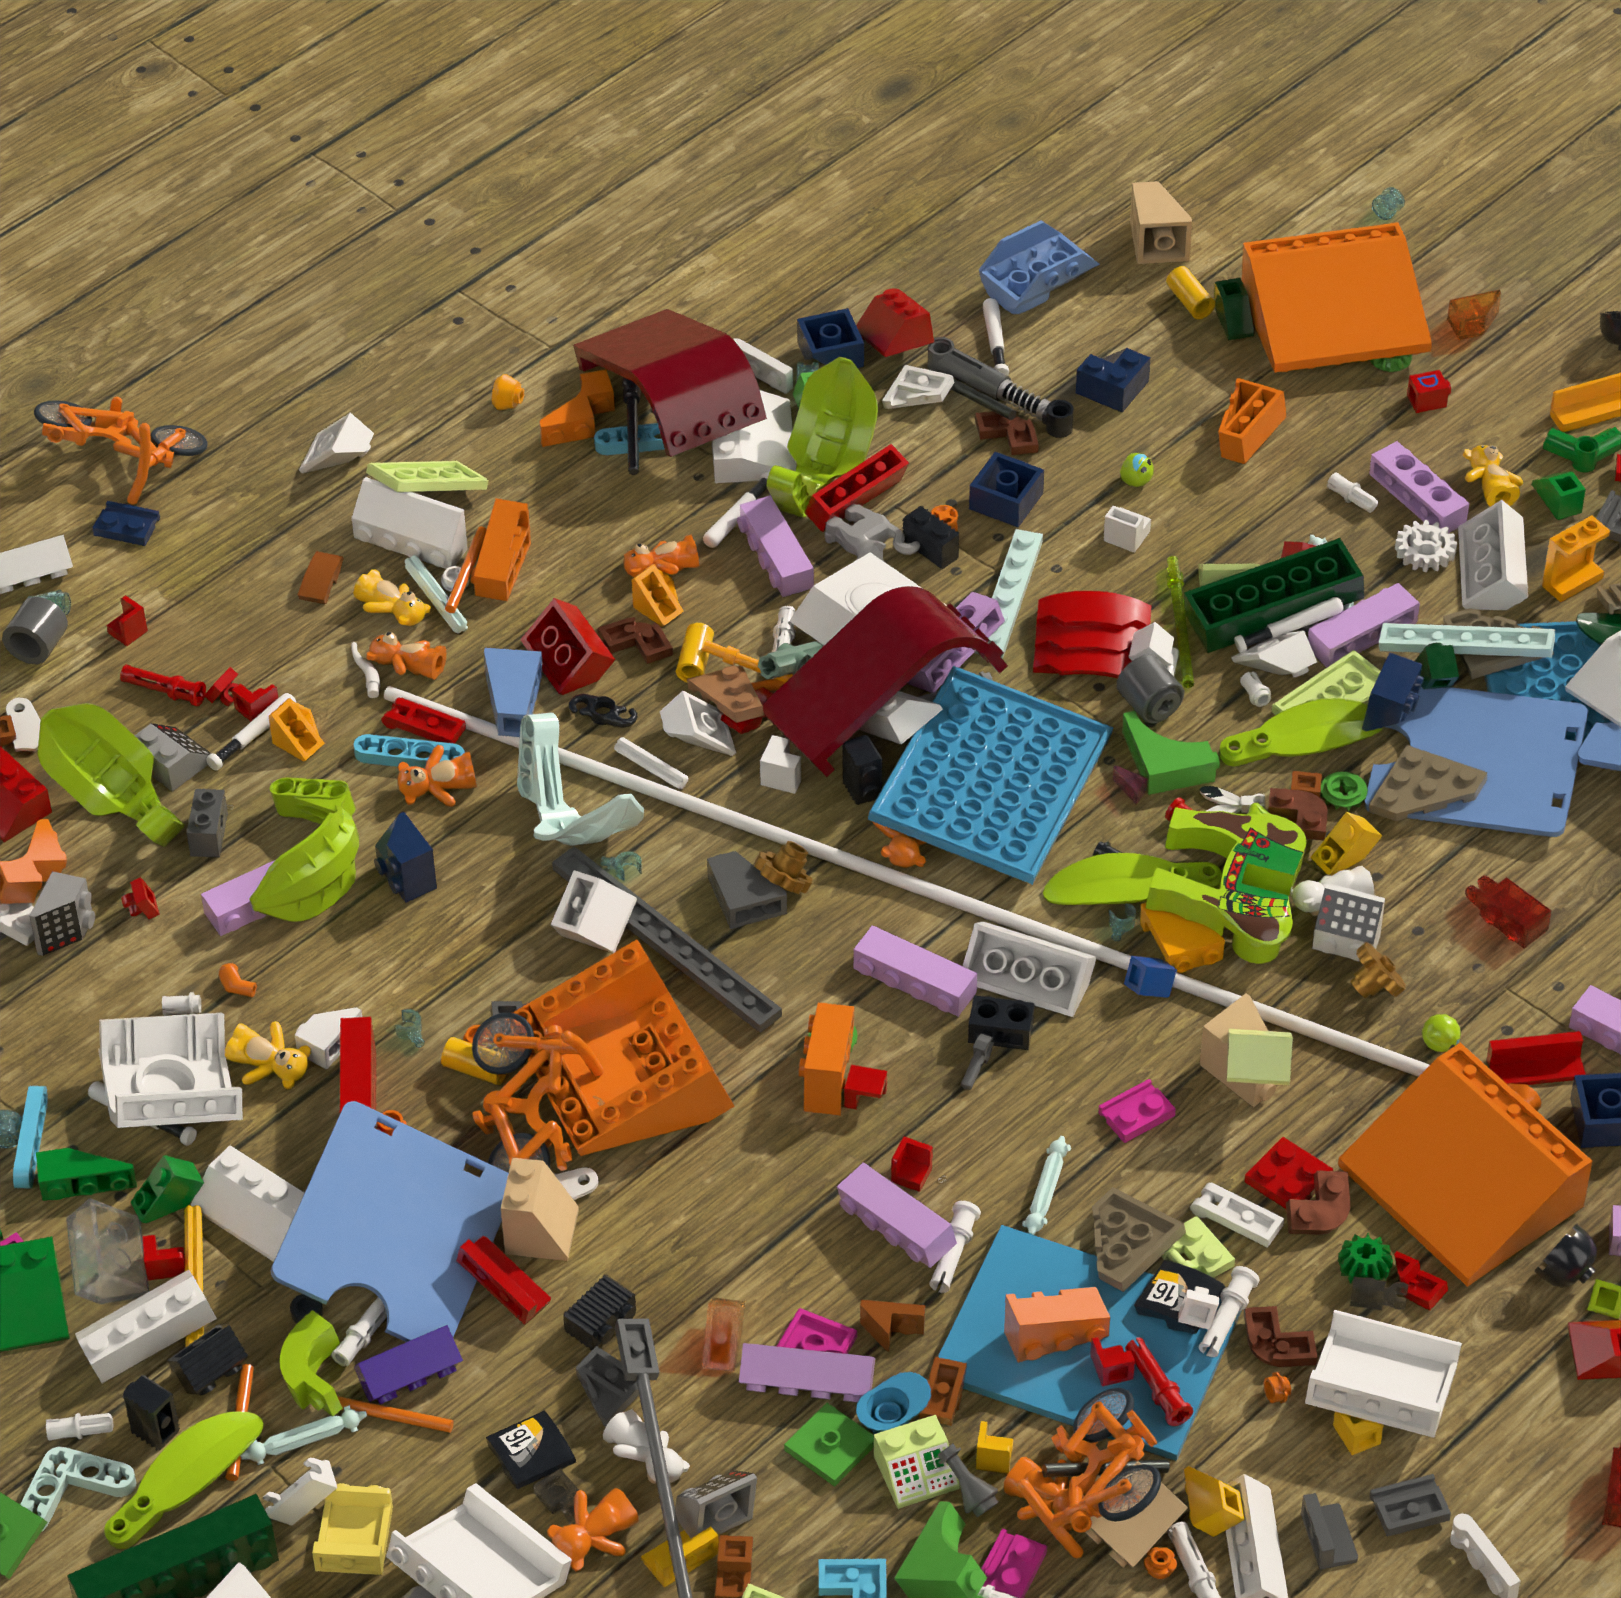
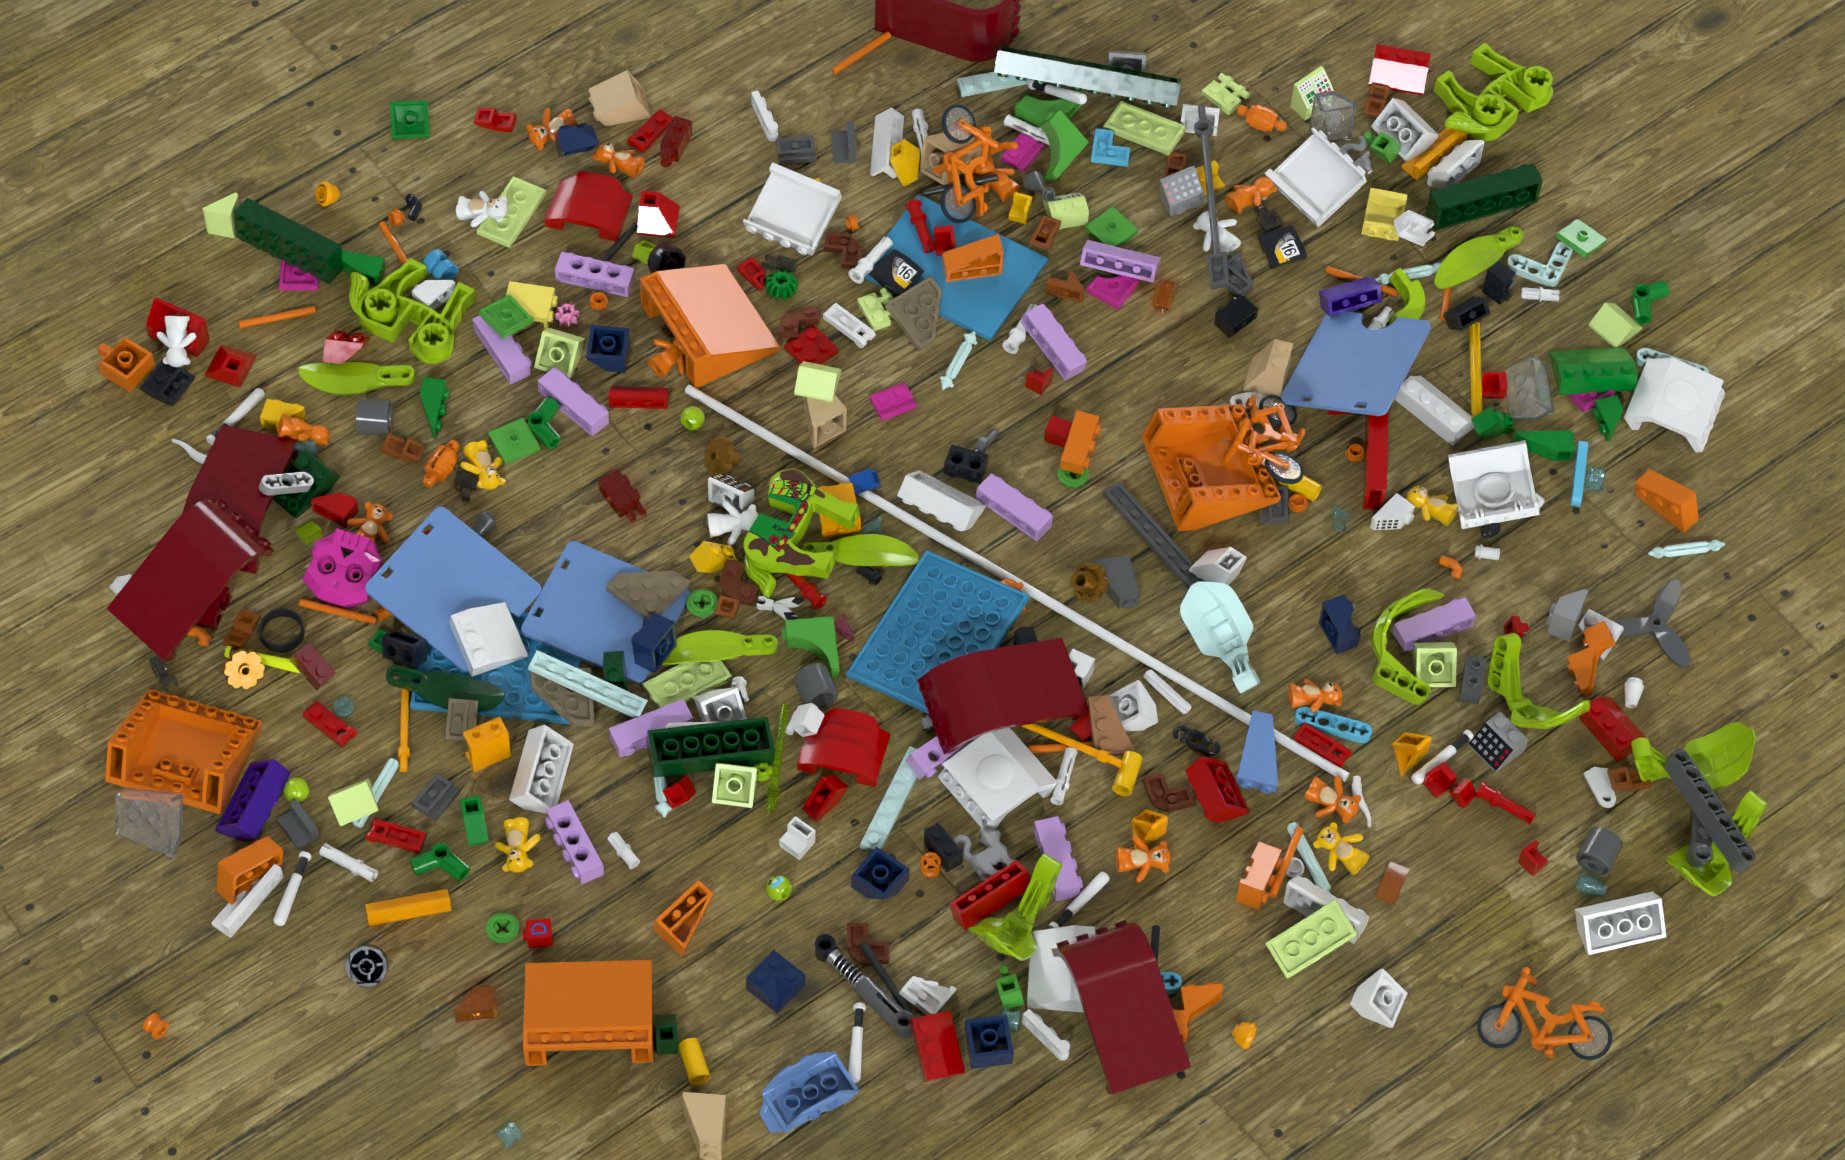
camera: 175 degrees left, 10 degrees up
white slope [75,1270,217,1384] -> none
dark blue plate [93,501,160,546] -> none
red panel [456,1236,551,1325] -> none
sand green piece [758,641,823,679] -> none
dark azure piece [856,1372,931,1434] -> none
white tile [1178,1286,1219,1330] -> none
white gear [1395,520,1457,572] -> none
none -> bright green gear [486,913,519,944]
none -> red slope [802,775,849,821]
none -> yellowish green slope [1413,642,1457,687]

